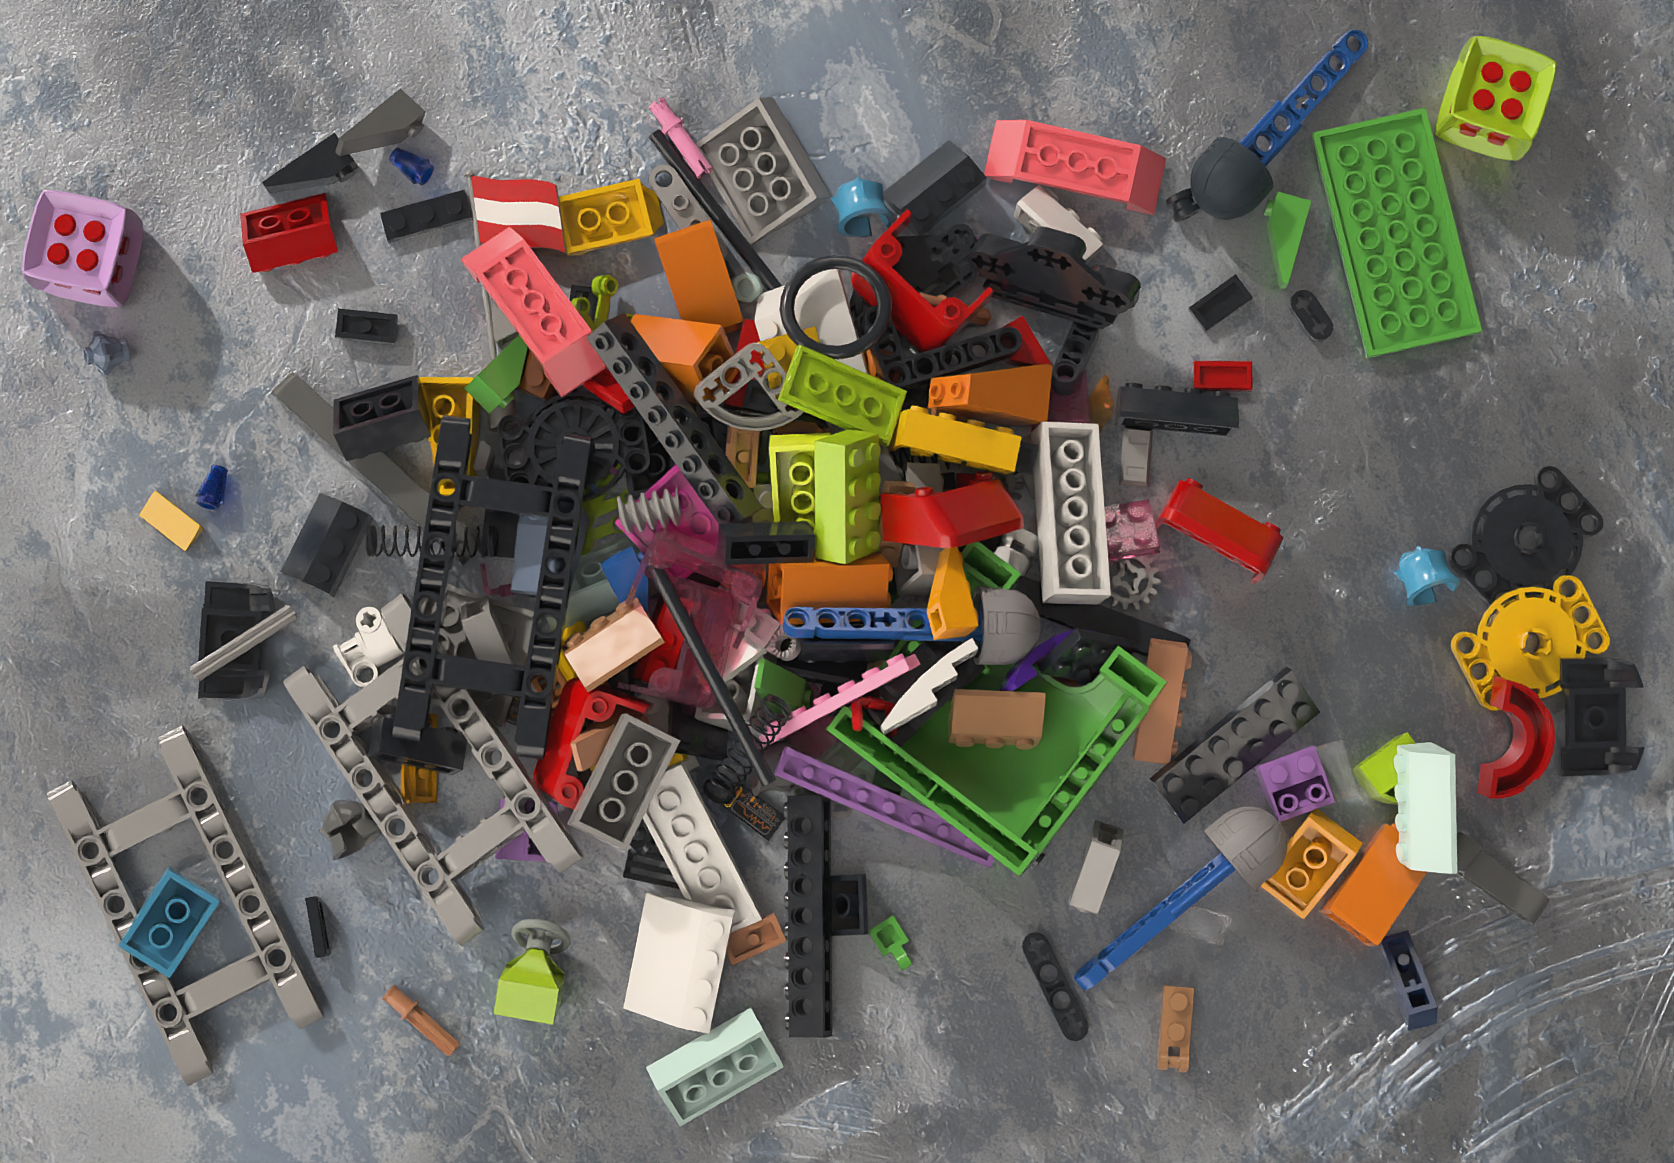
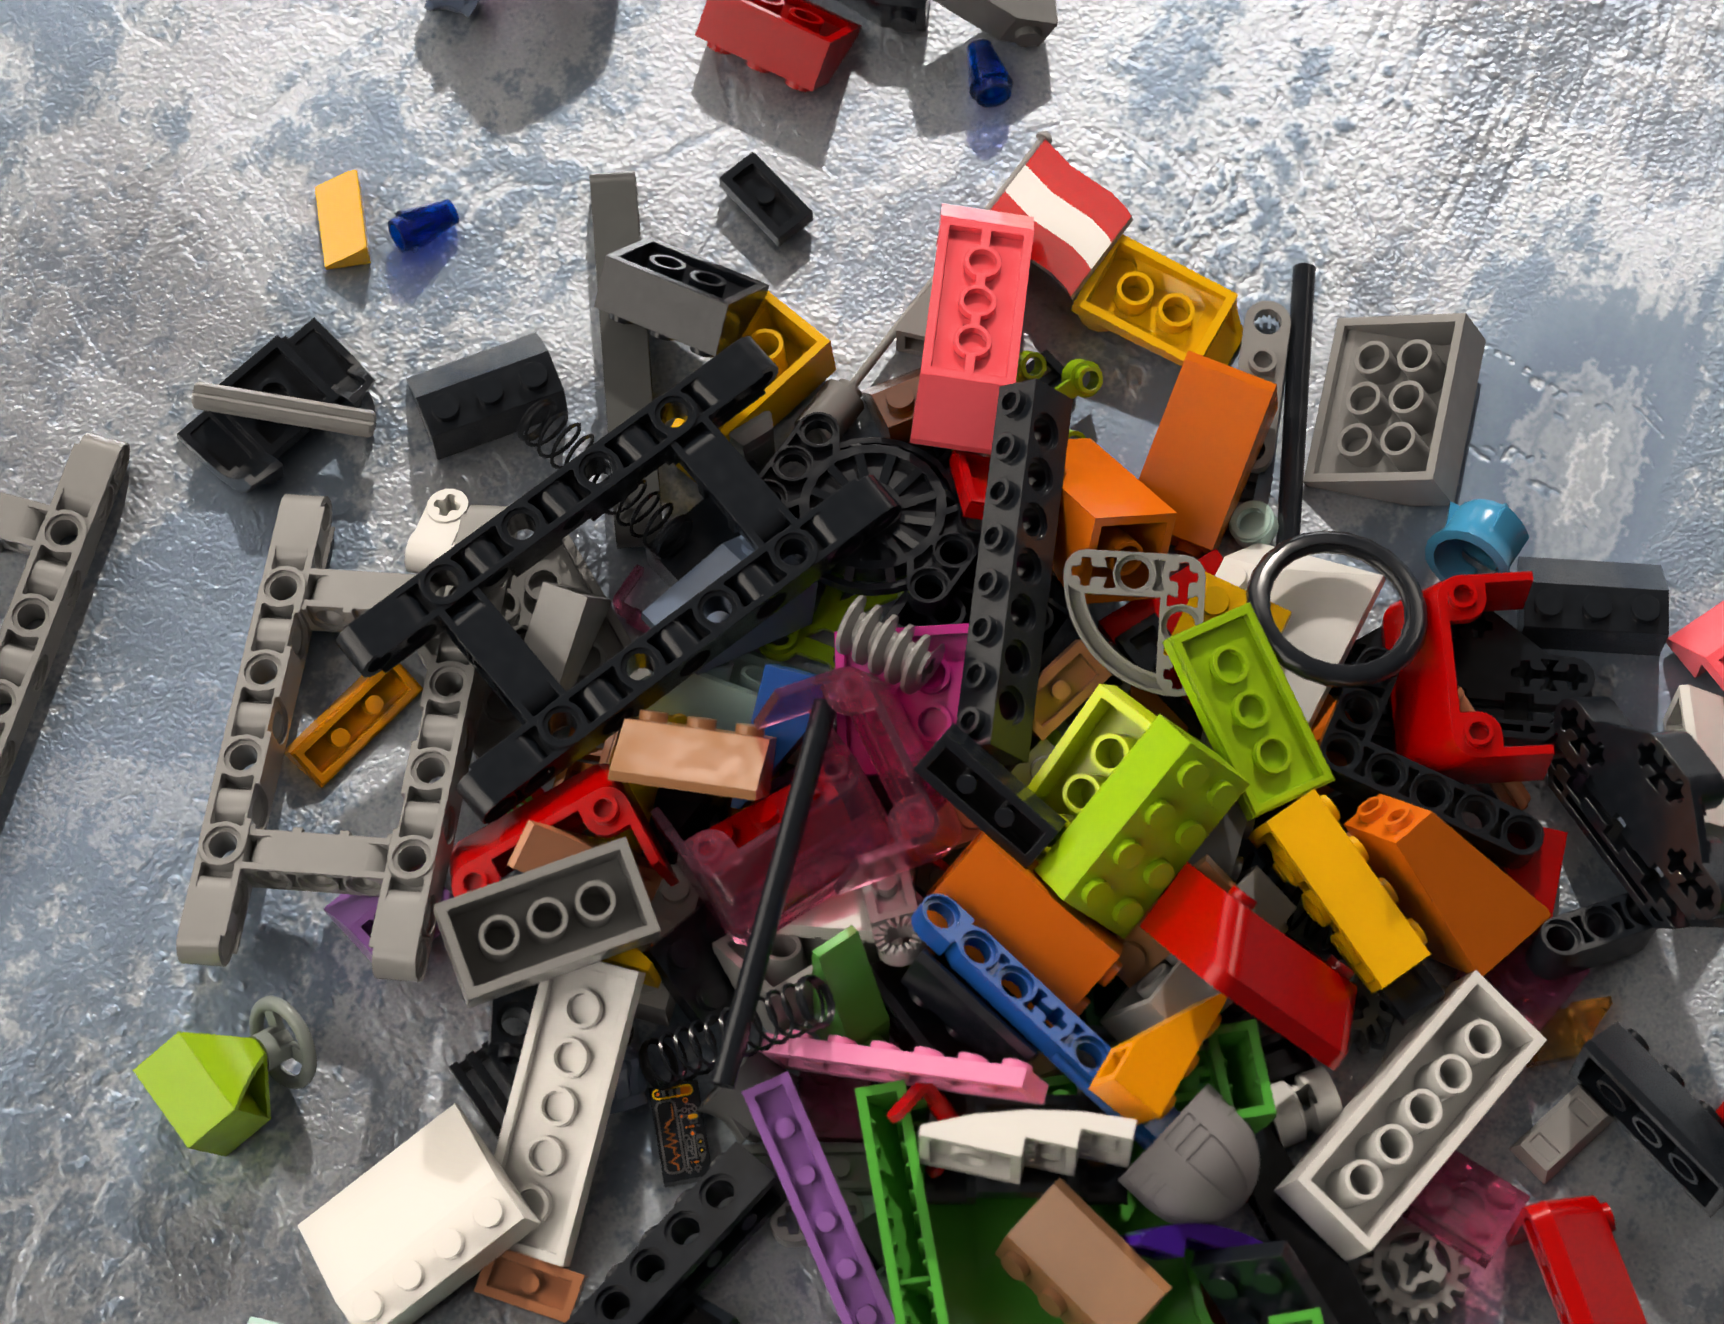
camera: 50 degrees right, 15 degrees down
black tile [305,896,331,958] -> none
dark grey helmet [318,800,382,861] -> none
white piece [333,632,381,689] -> none
black brick [368,714,467,775] -> none
black plate [380,190,473,243] -> none
nougat axle [382,984,460,1056] -> none
bright green slope [464,335,528,414] -> none
bright pink pin [649,97,713,179] -> none

